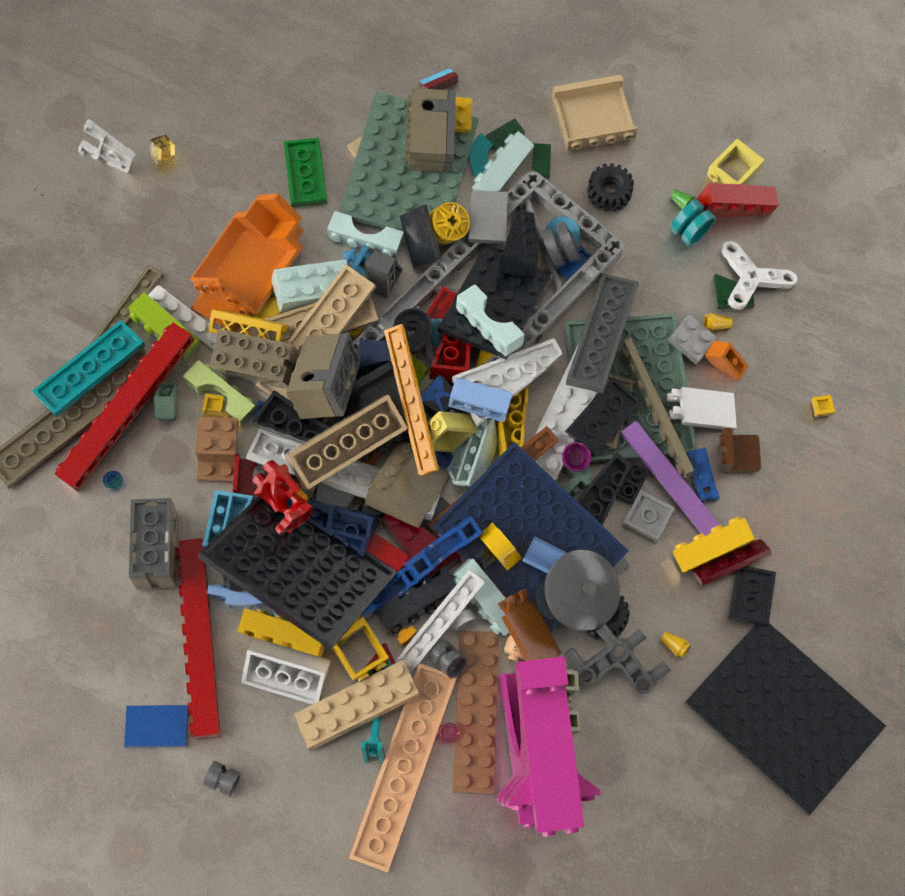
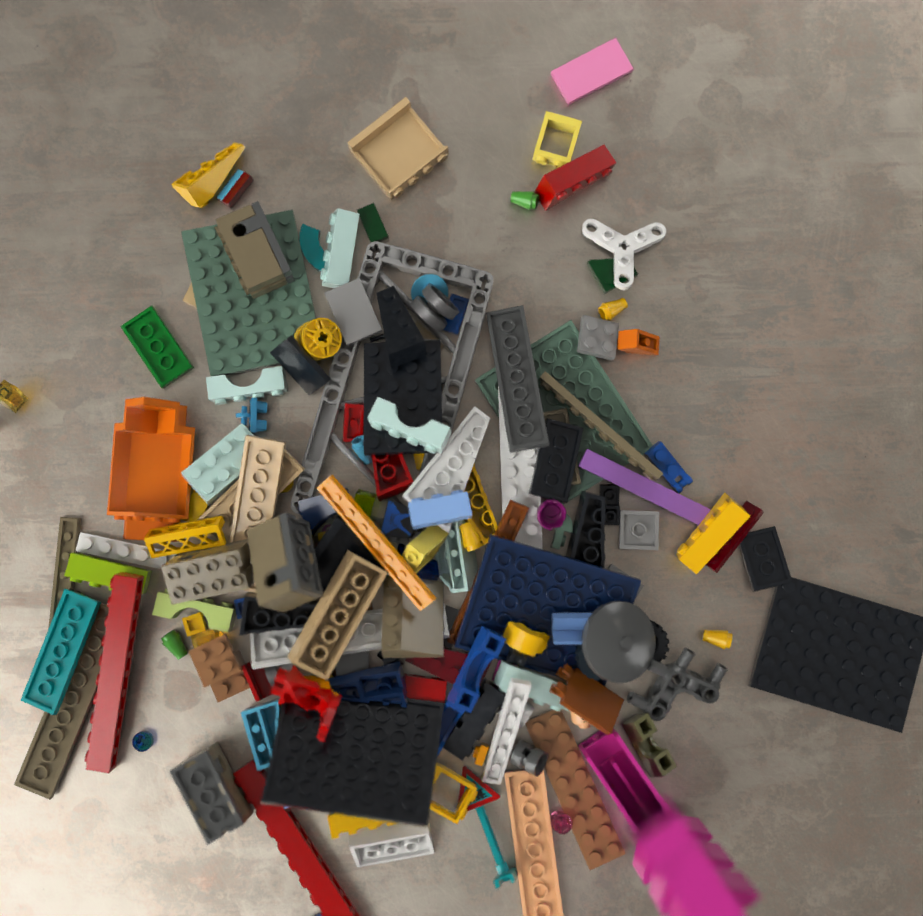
camera: 20 degrees left, 15 degrees up
sand green slope [154,383,179,421] -> none
tan plate [294,660,420,751] -> none
dark grey wedge [365,250,403,299] -> none
black wheel [393,308,433,354] -> none
yellow plate [455,97,472,133] -> none
clear green plate [486,118,525,152] -> none
black tyre [587,163,634,212] -> none
white tile [667,387,737,431] -> none
teal wheel [670,200,716,247] -> none
reddish brown bracket [719,428,761,472] -> none
yellow plate [811,395,835,417] -> none
none -> bright green cone [161,630,188,660]
none -> yellow wedge [171,143,245,208]
none -> yellow cone [459,521,482,552]
none -> bright pink tile [551,38,634,105]

